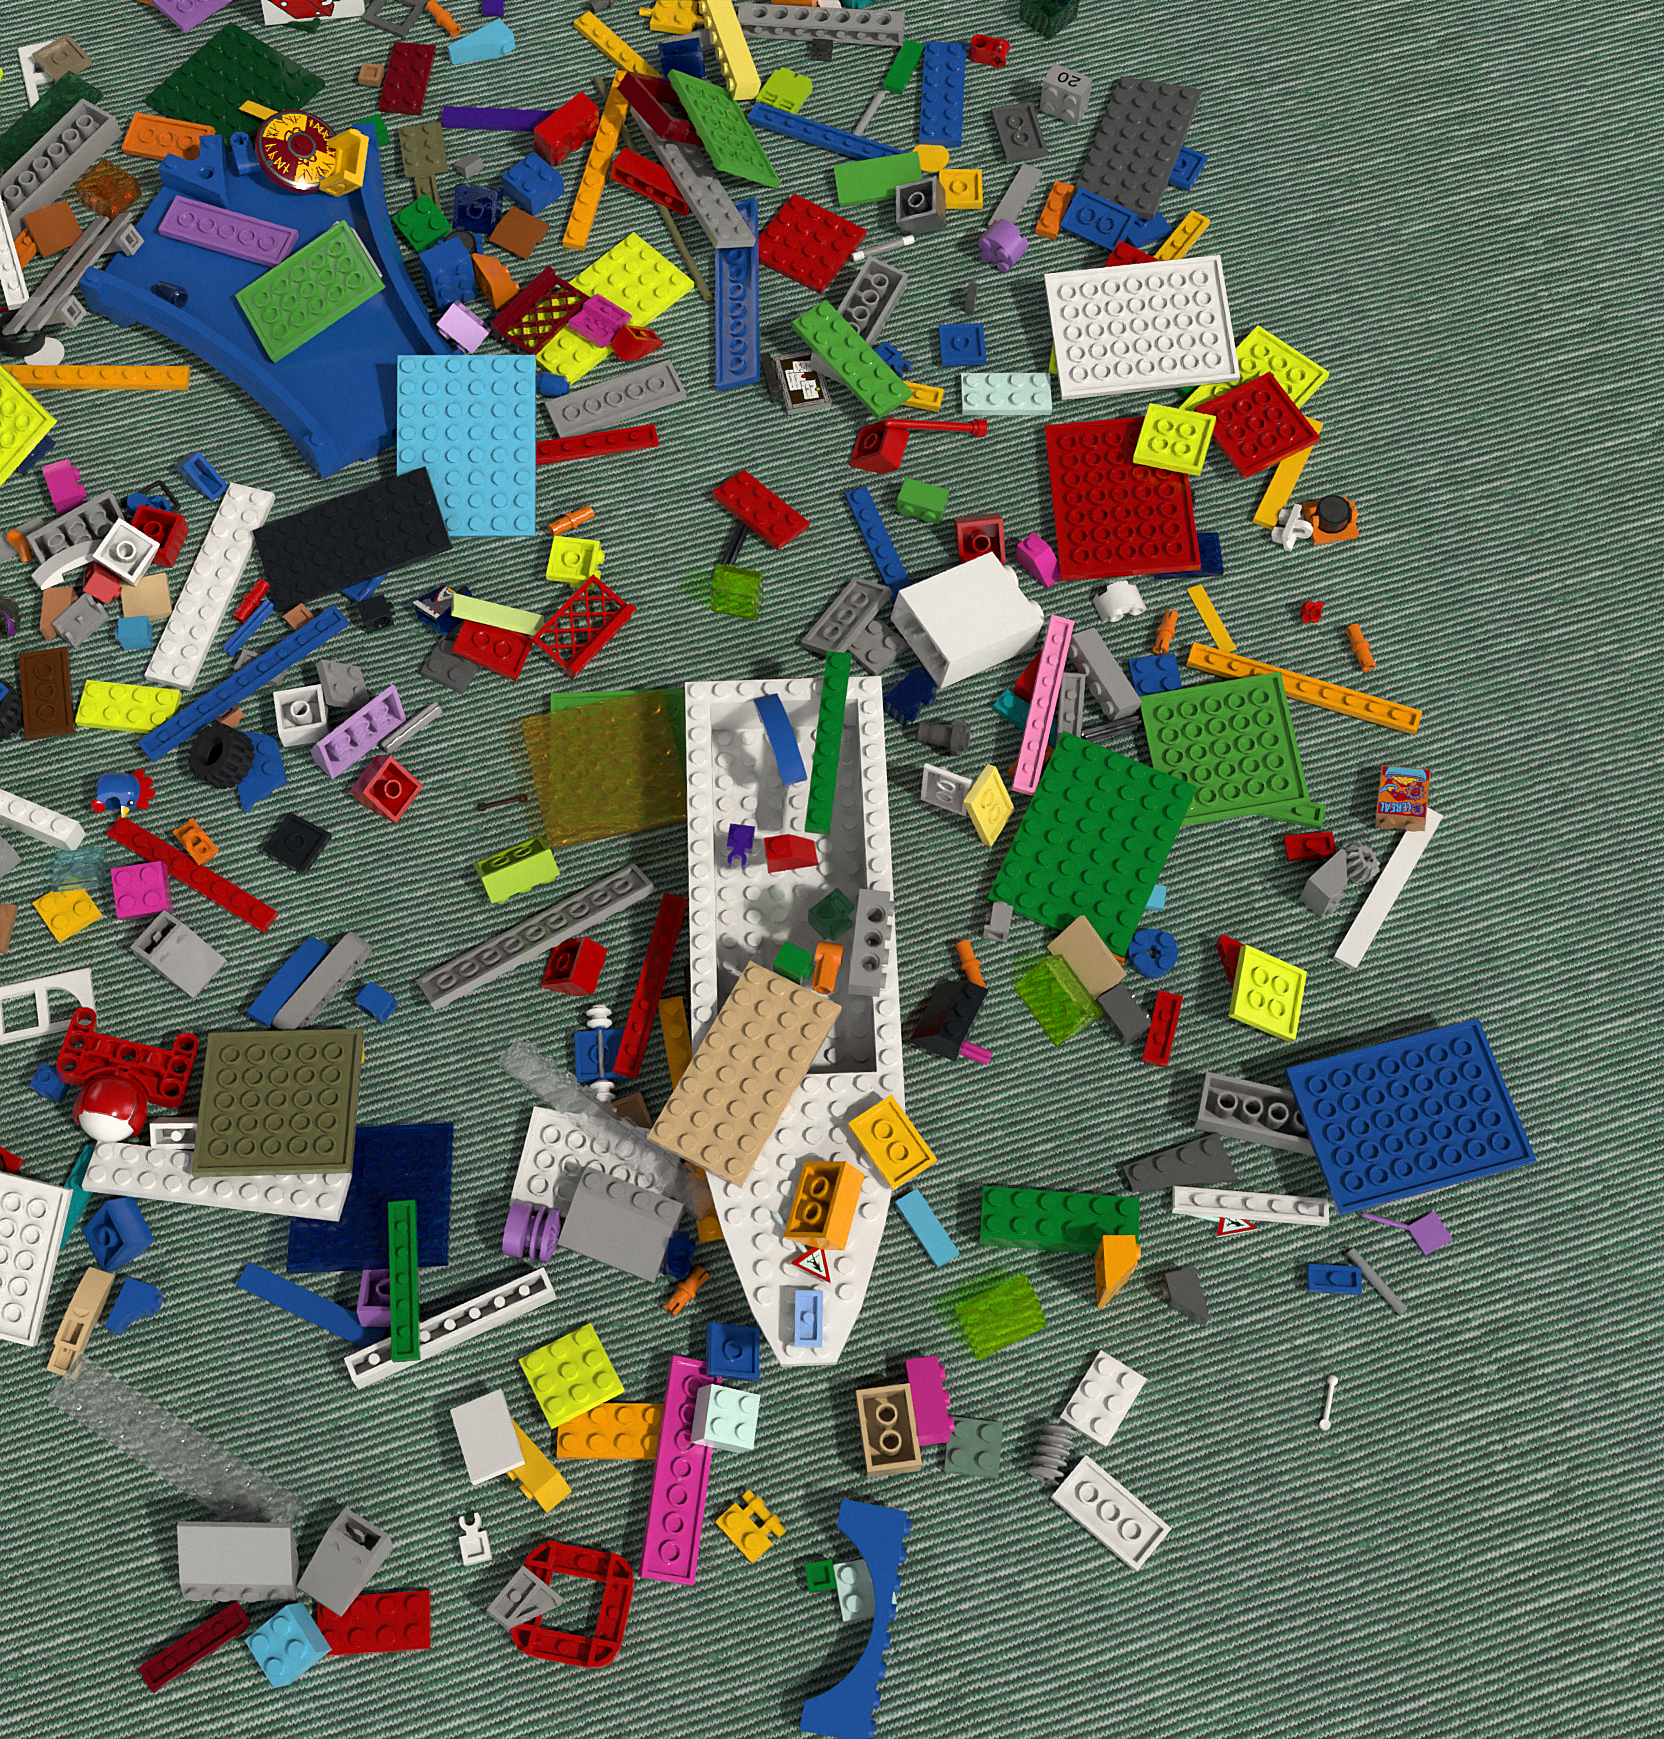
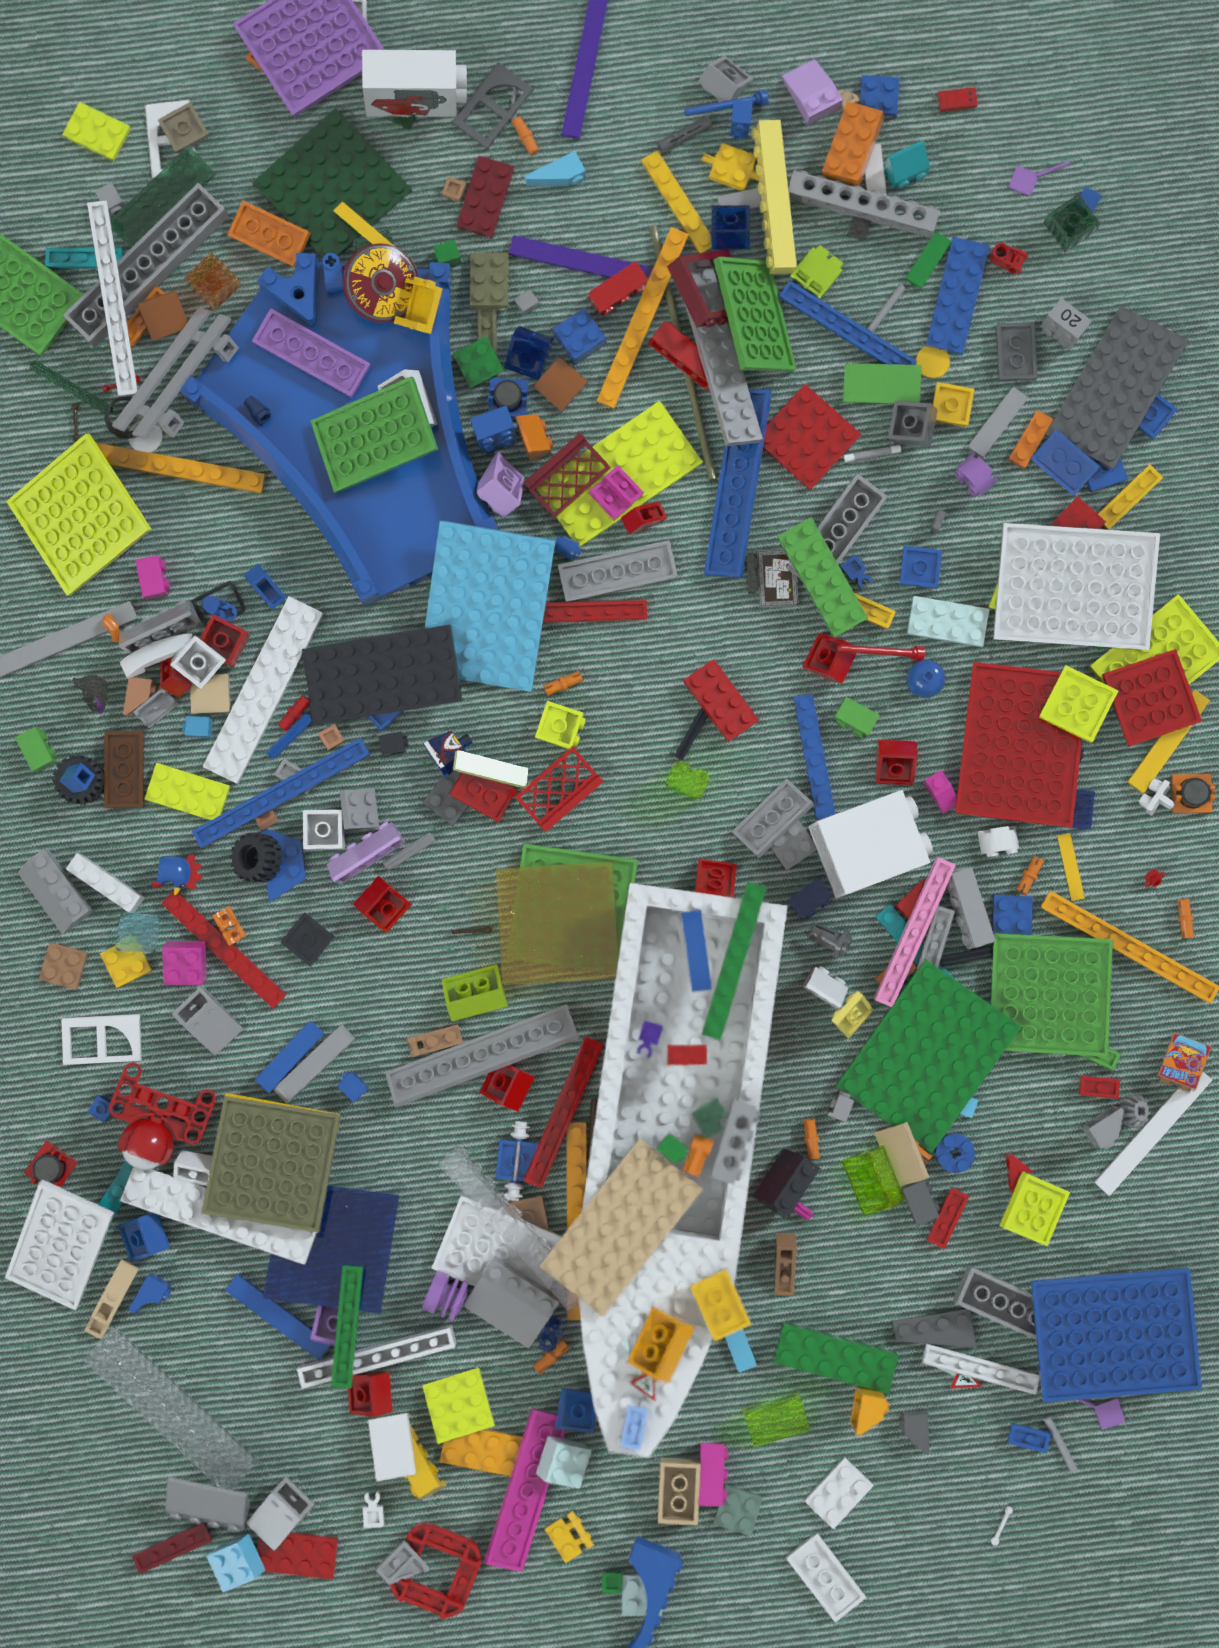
camera: 15 degrees right, 20 degrees up
light grey piece [1029,1424,1076,1486] -> none
none -> red slope [348,1371,393,1417]
none -> medium nougat plate [406,1024,463,1057]
none -> medium nougat slope [774,1233,797,1296]
none -> blue cylinder [906,660,945,698]

